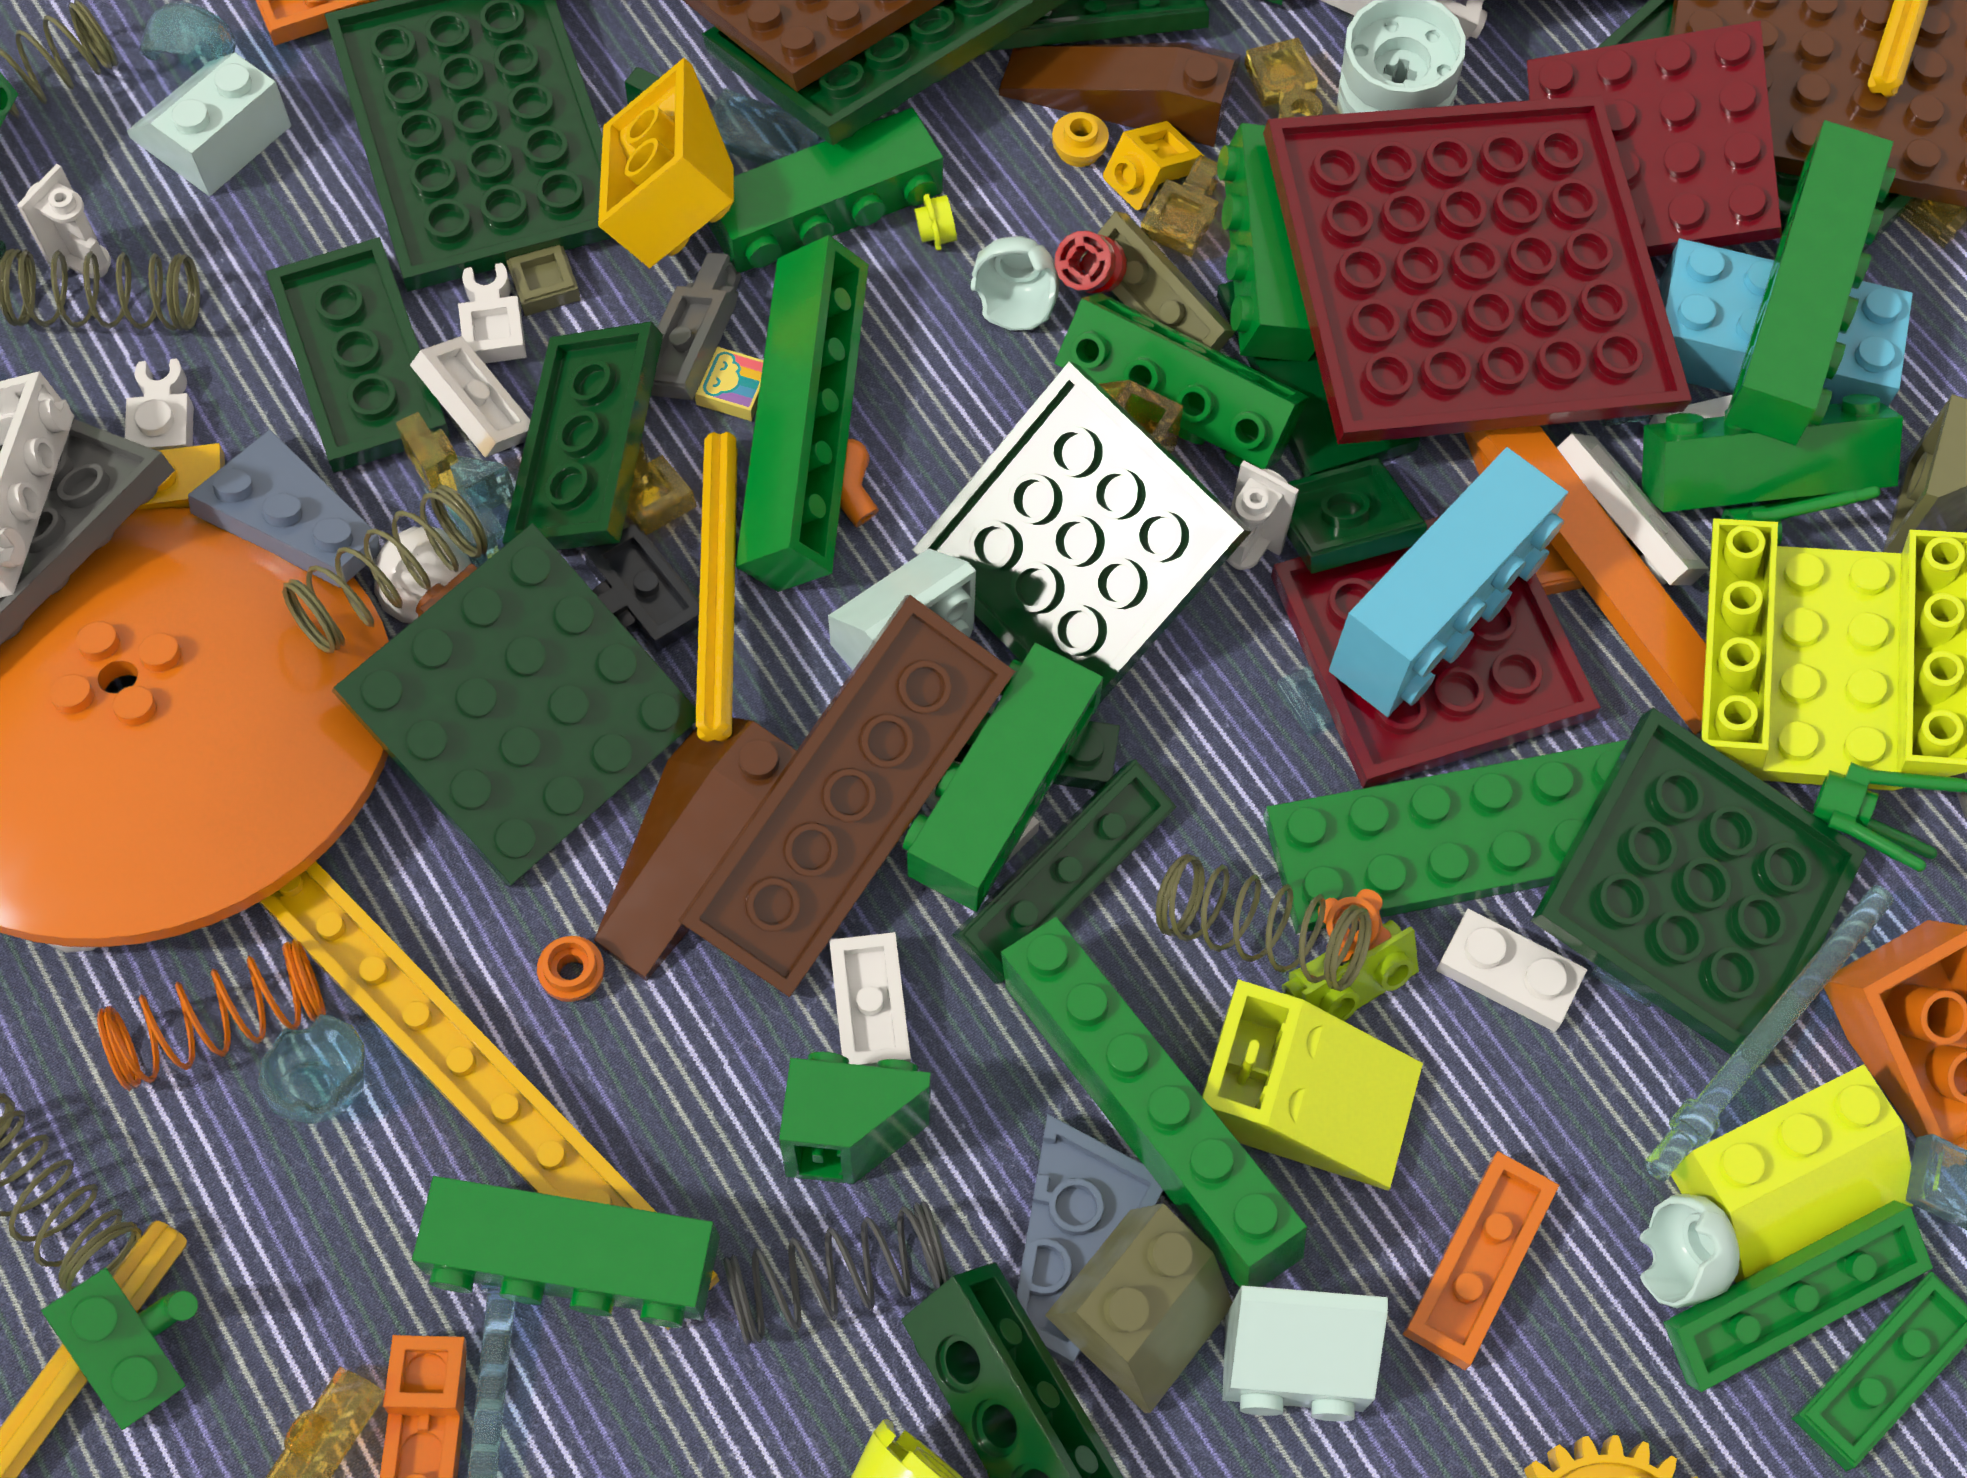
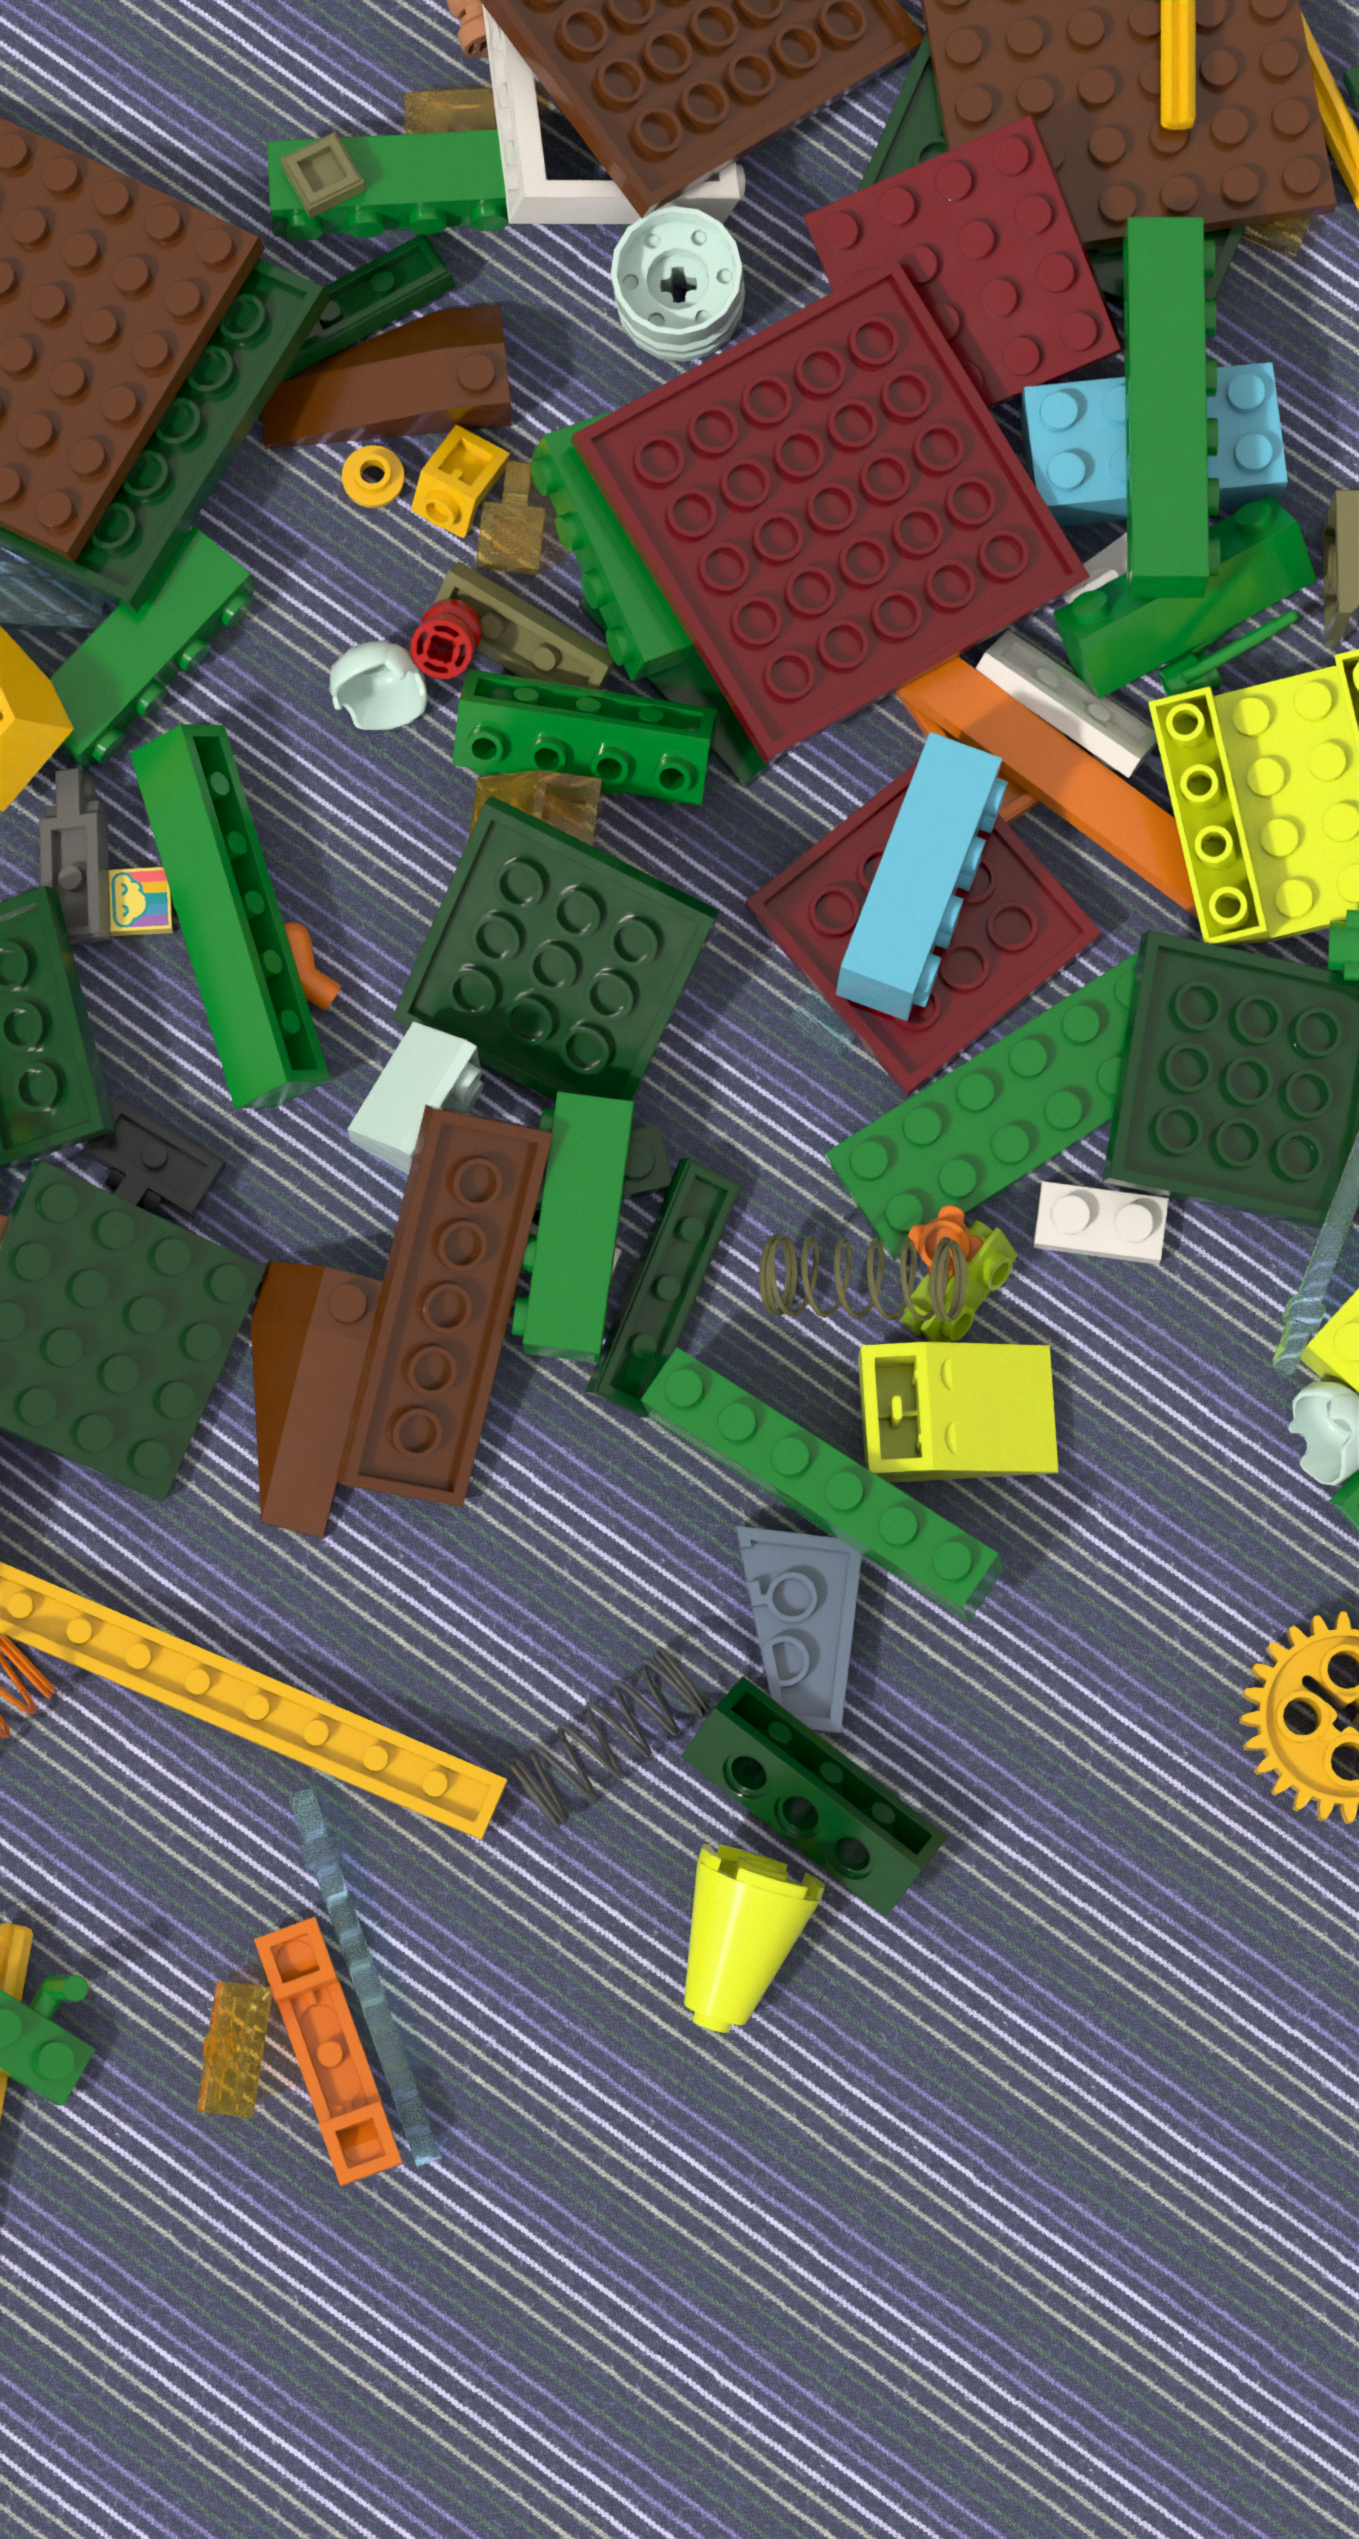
camera: 20 degrees left, 15 degrees up
clear light blue hair [258,1014,366,1124] -> none
green brick [412,1176,720,1328] -> none
orange plate [537,936,605,1002] -> none
clear yellow plate [626,441,697,535] -> none
yellow axle [696,432,738,742] -> none
green slope [779,1052,931,1184] -> none
white plate [829,932,911,1067] -> none
neon yellow plate [914,194,957,251] -> none
olive slope [1045,1203,1233,1413] -> none
light aqua slope [1222,1285,1388,1421] -> none
white hinge [1227,461,1299,570] -> none
clear yellow plate [1244,37,1323,118] -> none
dark green tile [1287,458,1427,574] -> none
orange plate [1402,1151,1559,1370] -> none

